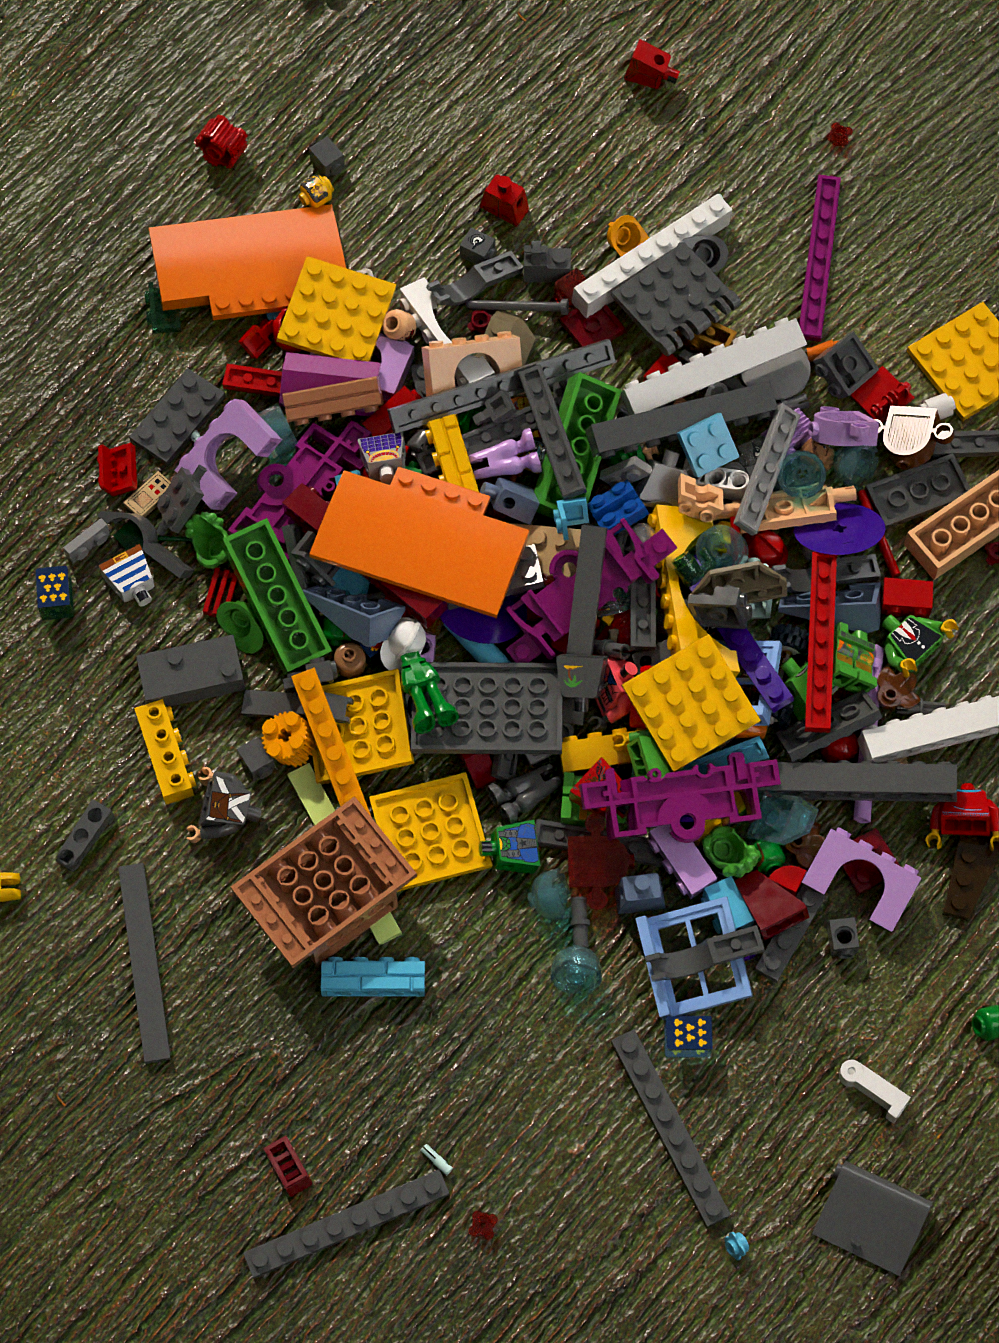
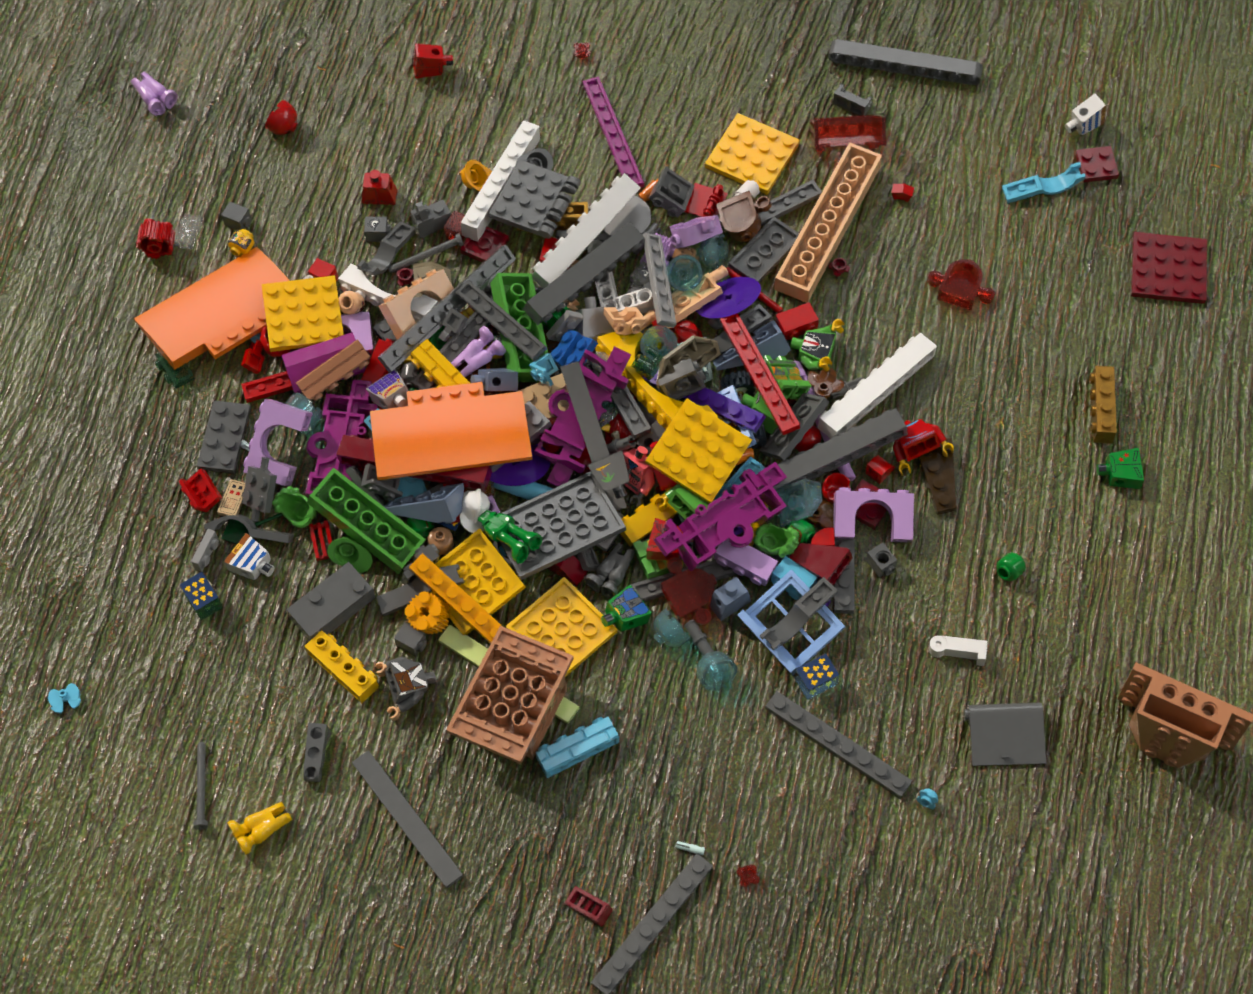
camera: 25 degrees left, 5 degrees down
medium azure plate [676,413,740,477] -> none
none -> clear tile [174,213,203,249]
none -> red cylinder [265,99,298,136]
none -> red brick [308,258,338,281]
none -> red hair [822,473,850,503]
none -> red brick [865,455,895,484]

